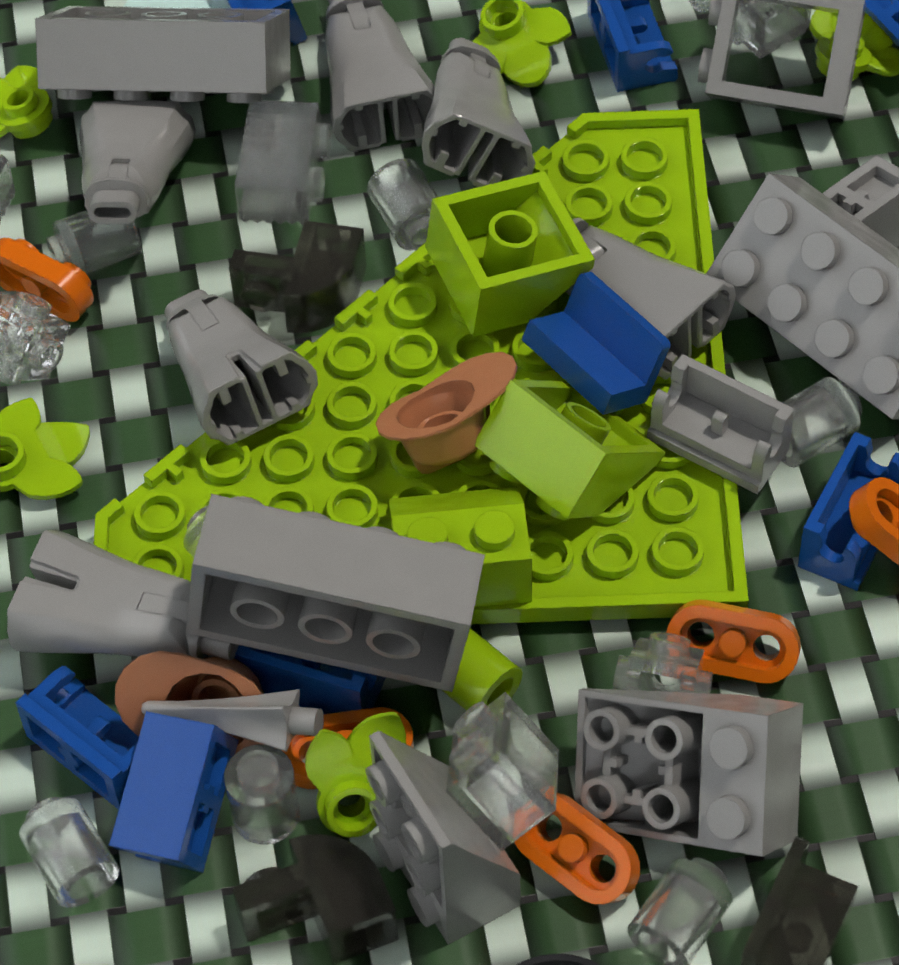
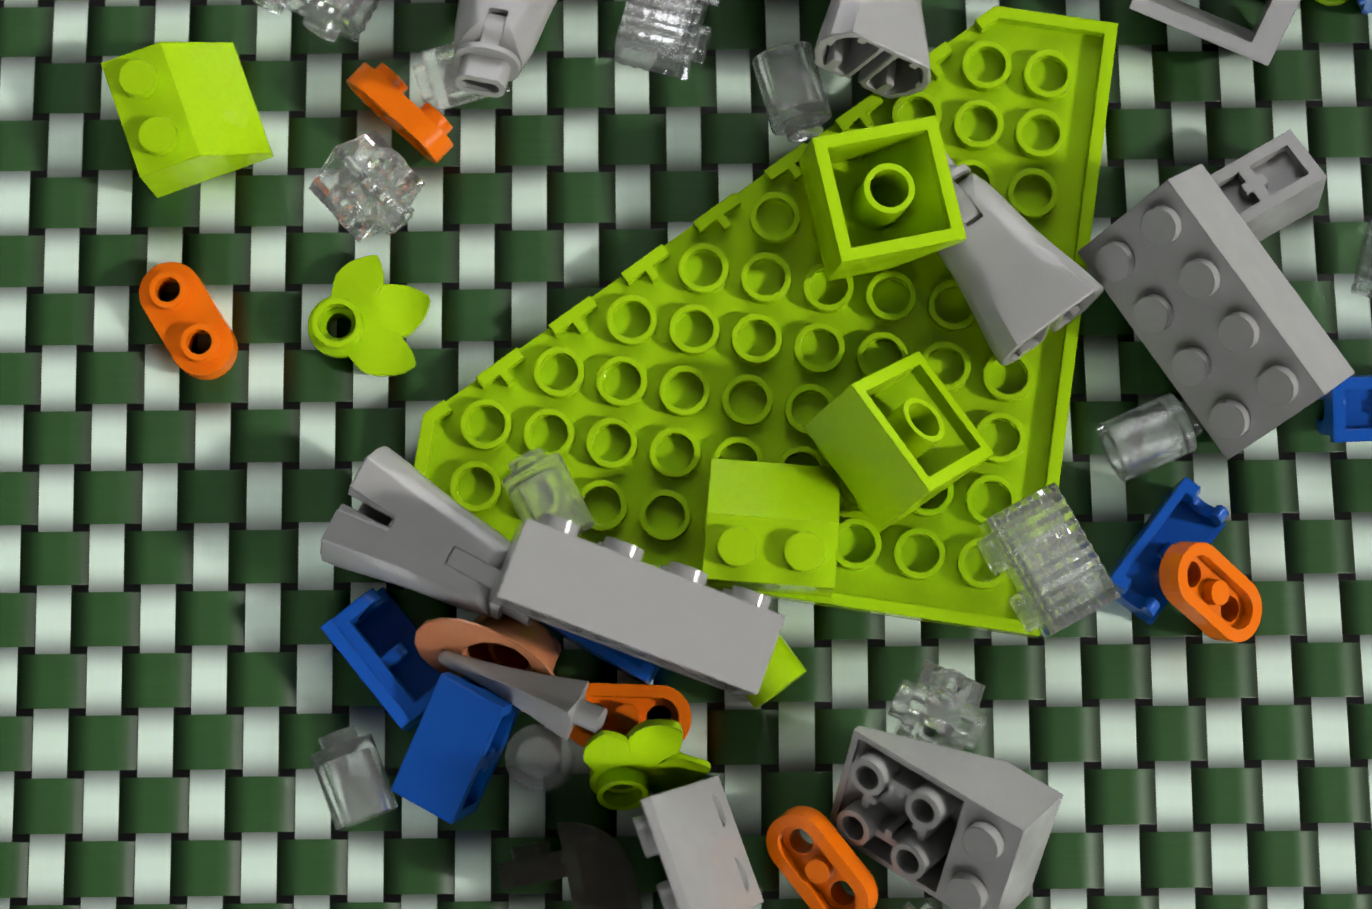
camera: 10 degrees right, 25 degrees up
light grey piece [165,289,318,445] -> none
clear smoke brick [229,220,367,333] -> none
nougat piece [376,352,518,474] -> none
clear brick [446,692,559,851] -> none
blue panel [521,272,671,415] -> none
light grey hinge [647,354,795,494] -> none
orange plate [666,600,801,683] -> none
none -> clear brick [977,482,1120,640]

